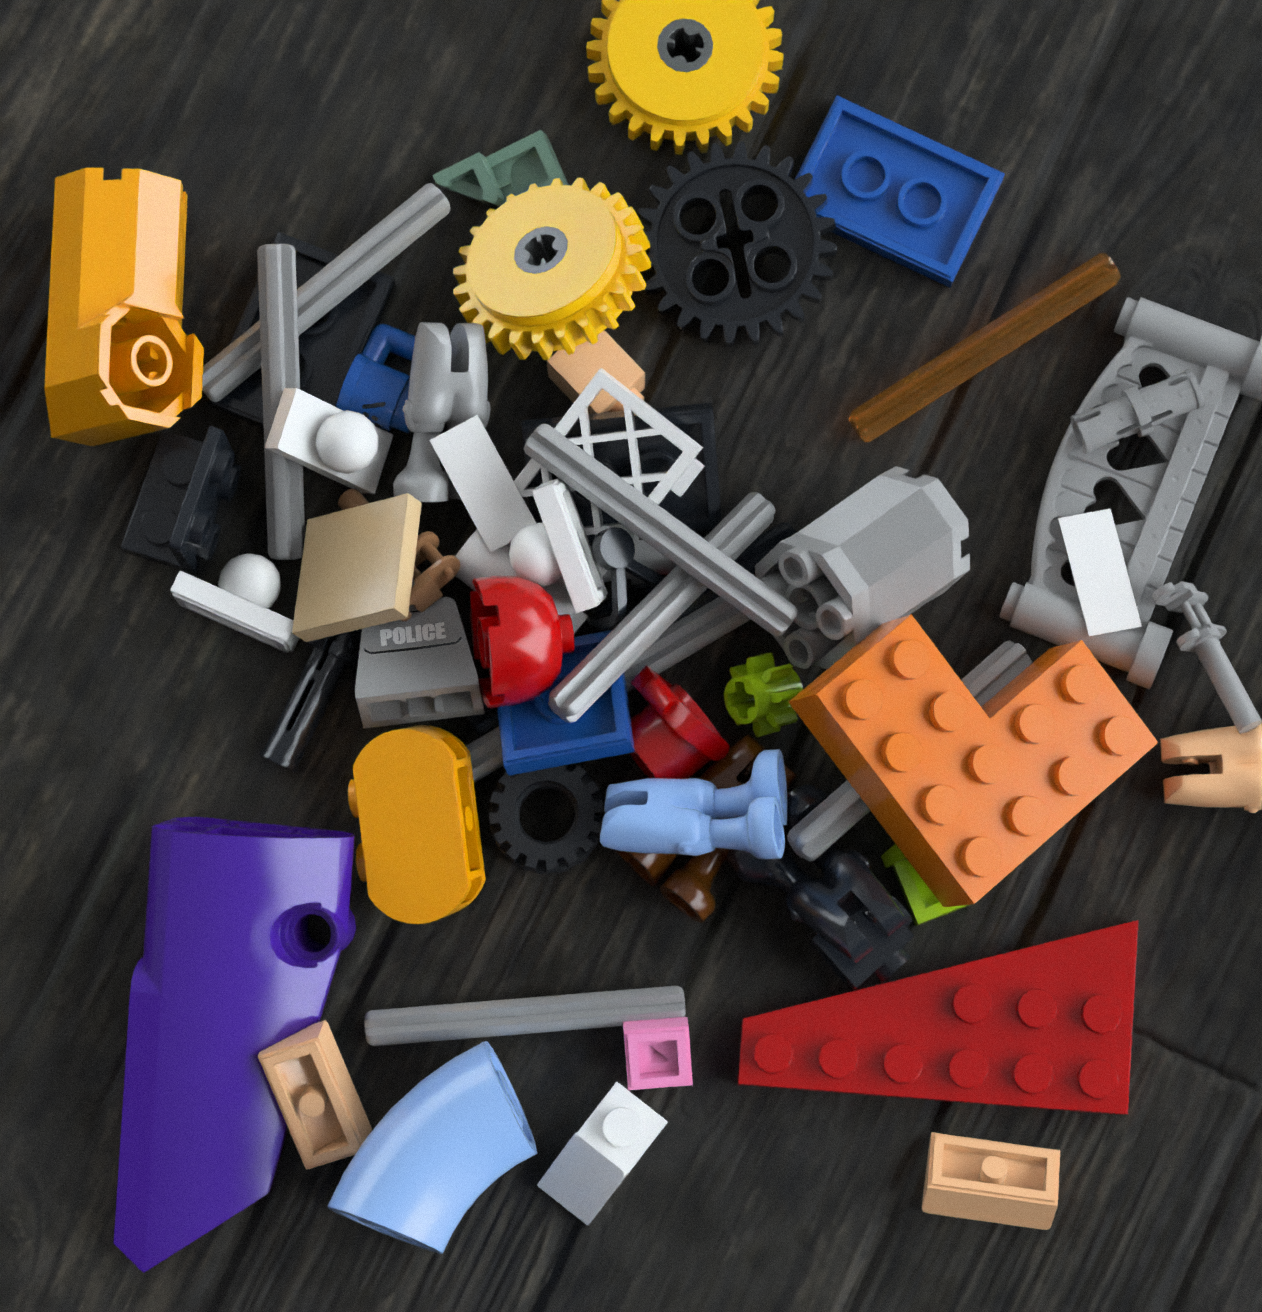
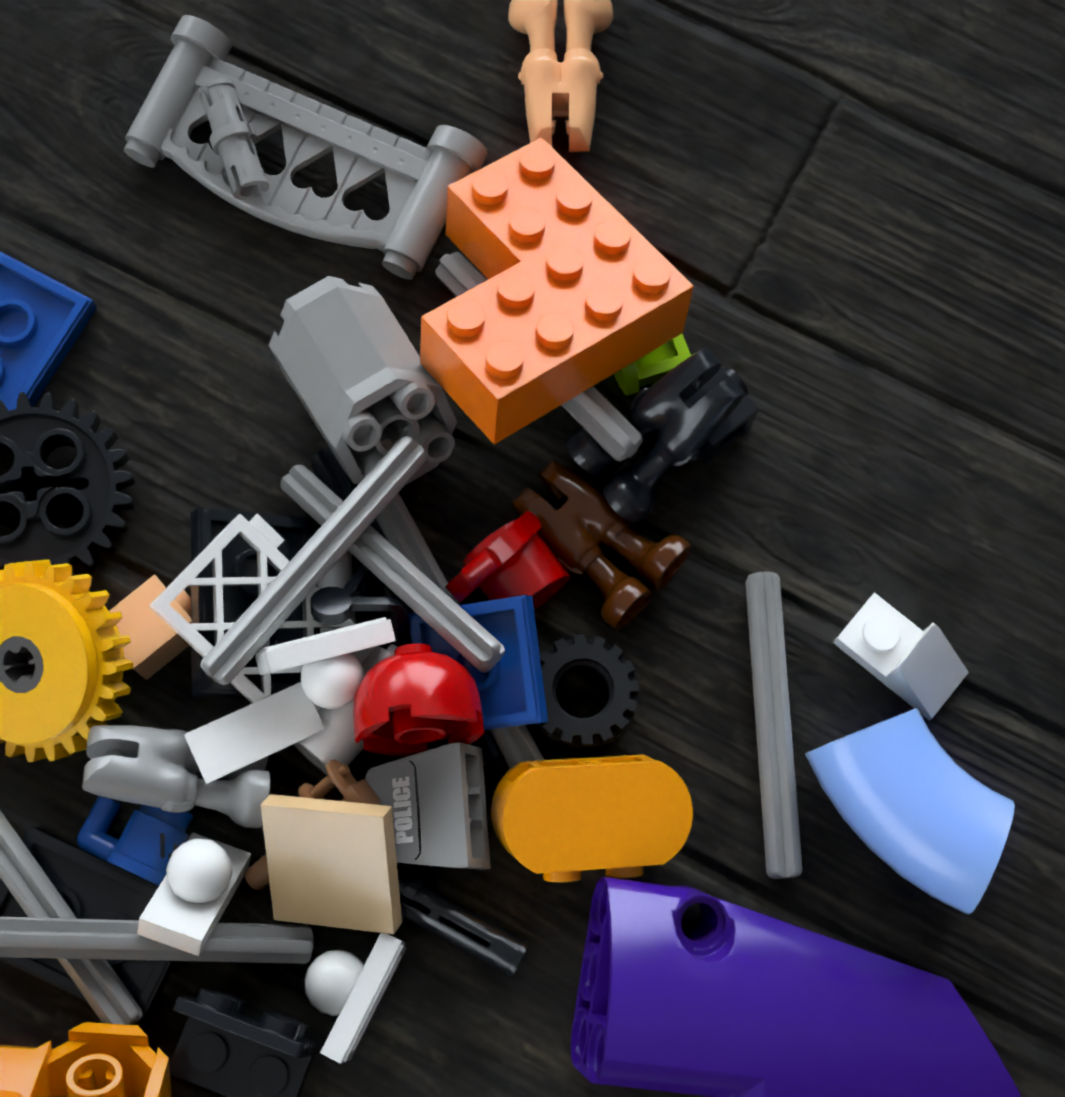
camera: 90 degrees left, 5 degrees down
light nougat slope [258,1020,372,1170] -> none
light blue piece [600,749,787,859] -> none
bright pink tile [623,1017,693,1090] -> none
lime gear [724,653,803,737] -> none
red wing [737,920,1138,1115] -> none
clear orange axle [849,253,1121,442] -> none
light nougat slope [922,1132,1060,1230] -> none
white sticker [1058,508,1142,637] -> none
light grey piece [1152,581,1262,734] -> none

